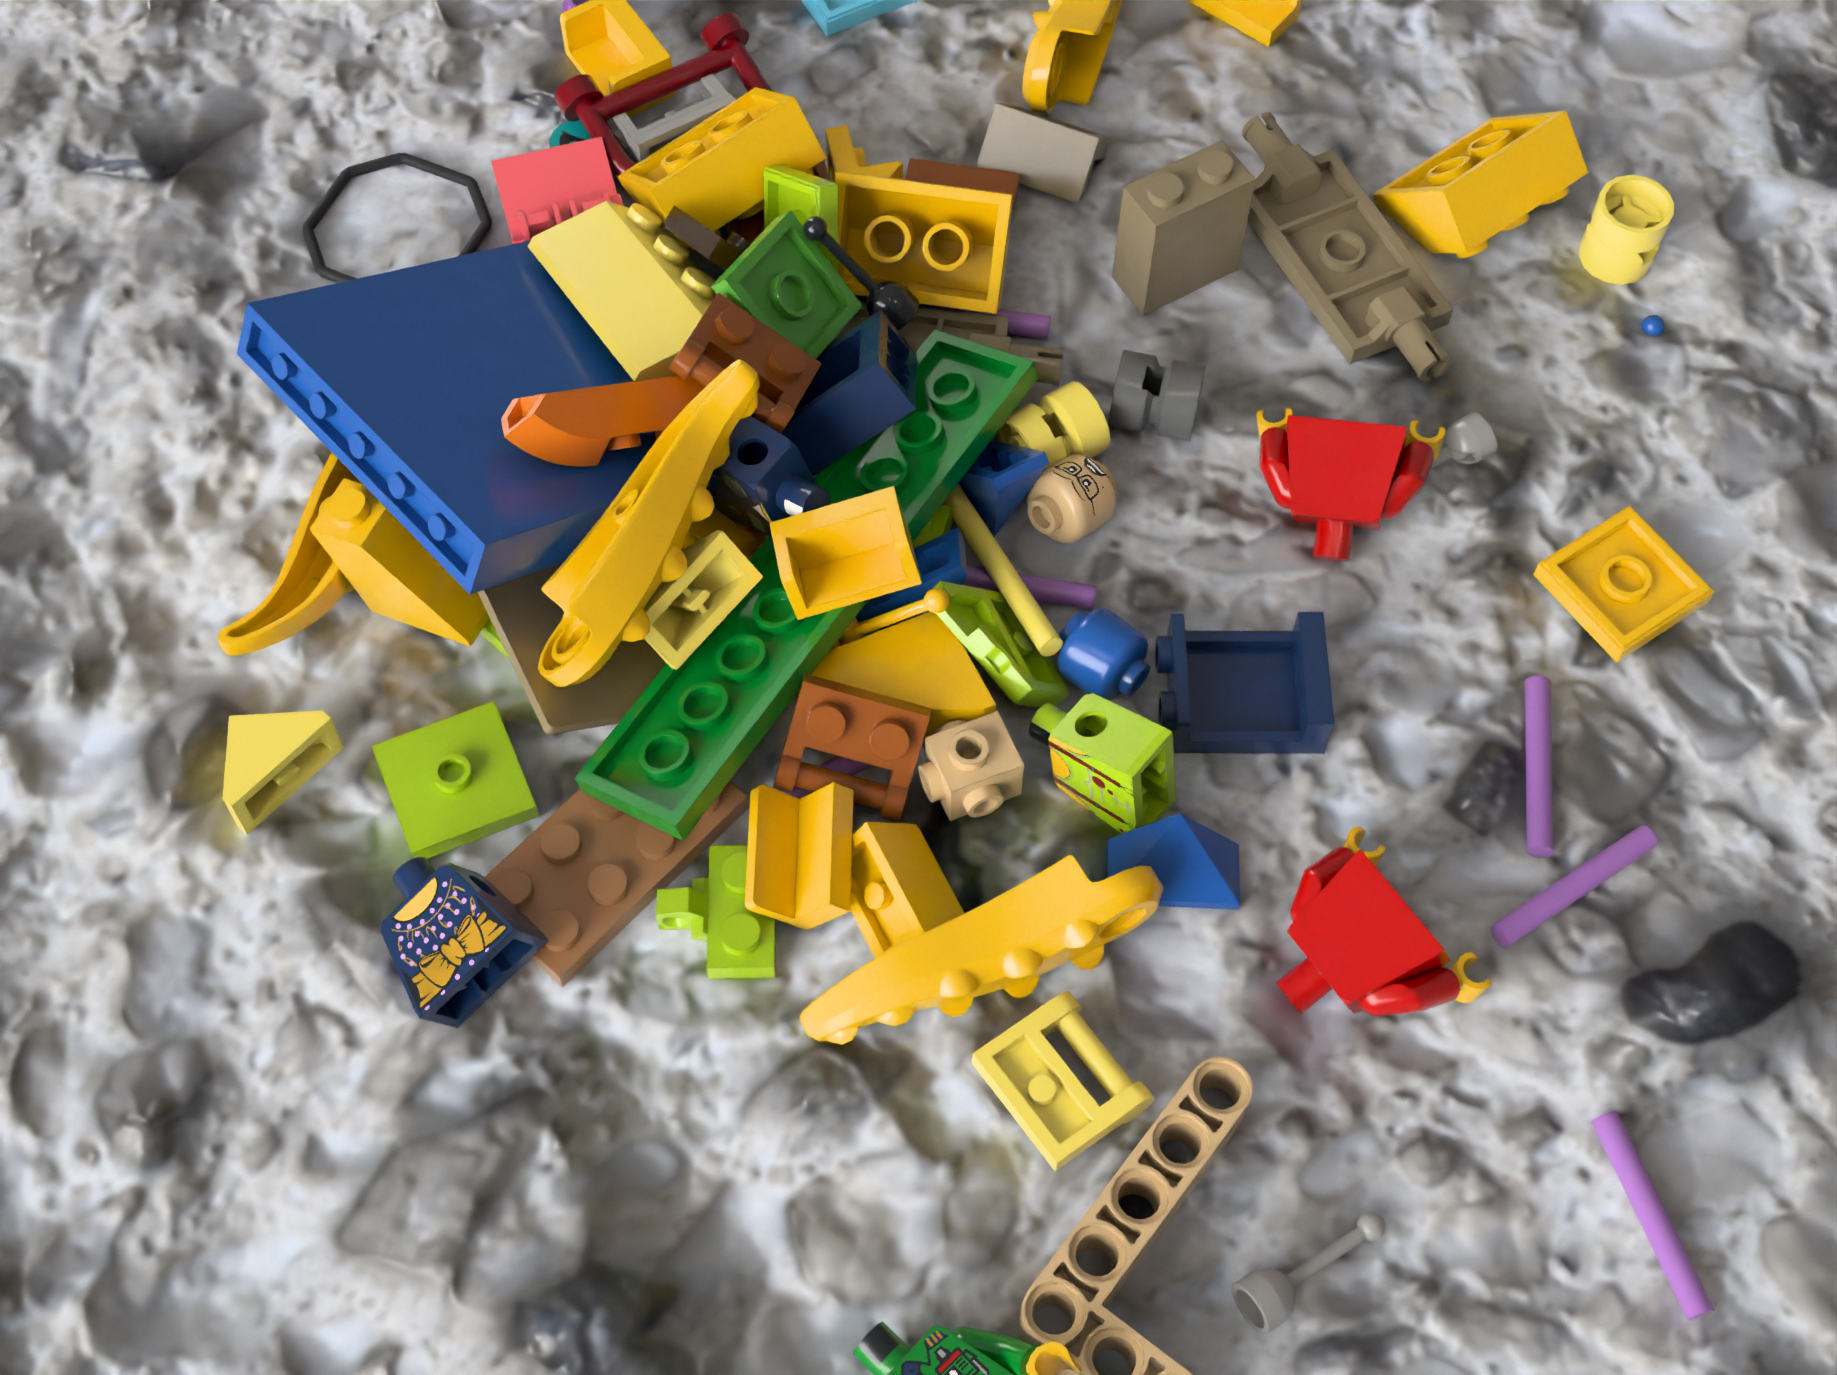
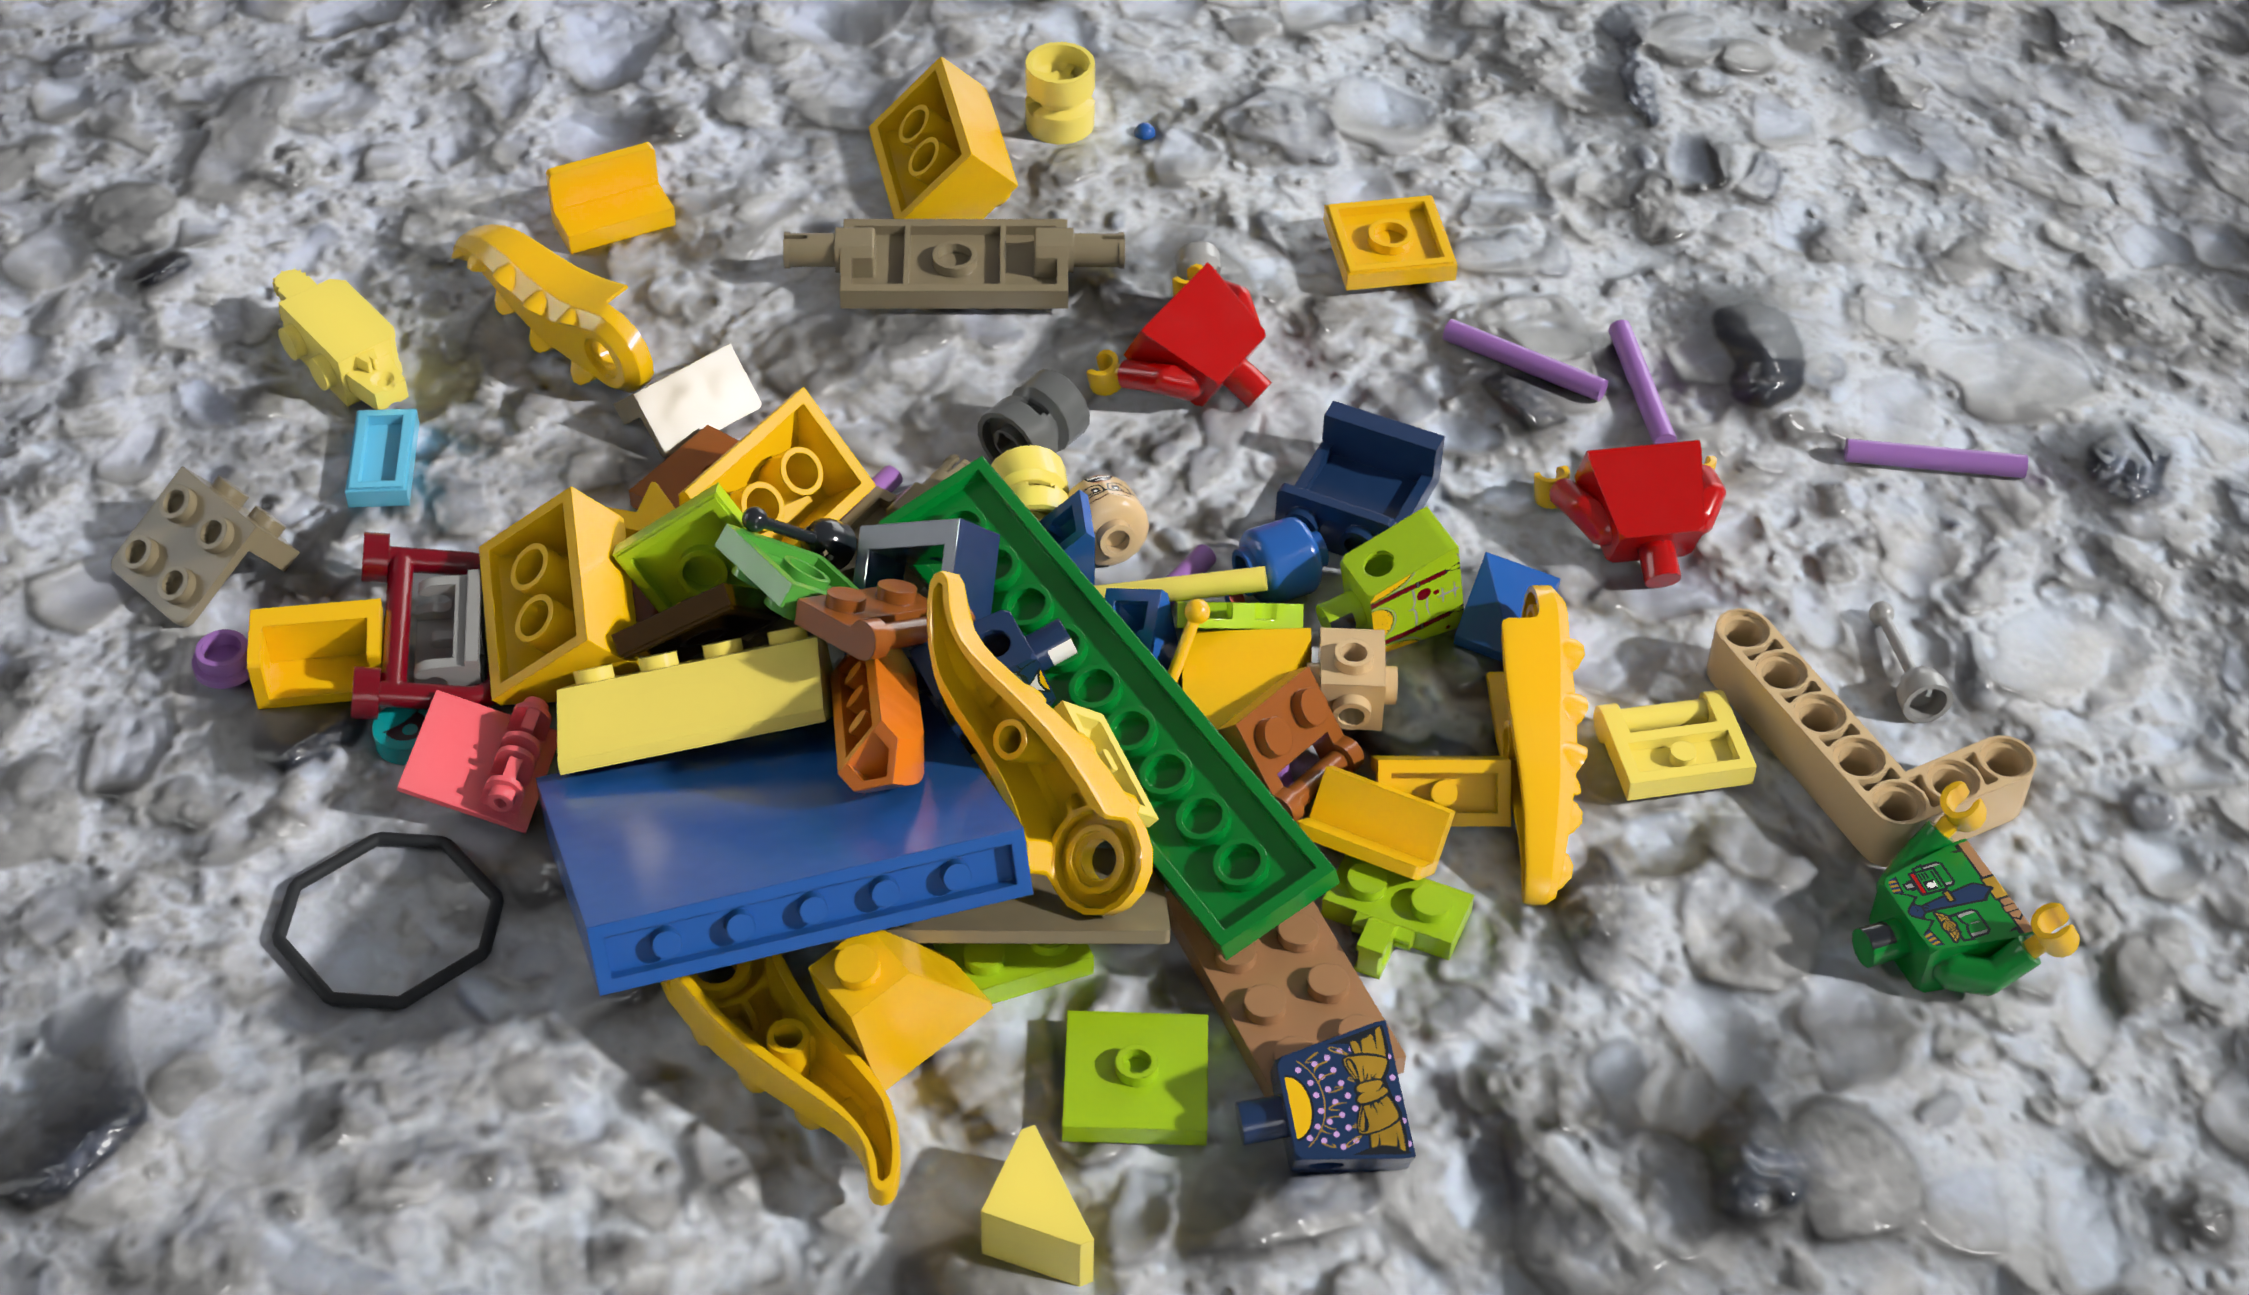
camera: 65 degrees left, 15 degrees down
yellow panel [770,486,922,620] -> none
dark tan brick [1112,140,1256,316] -> none

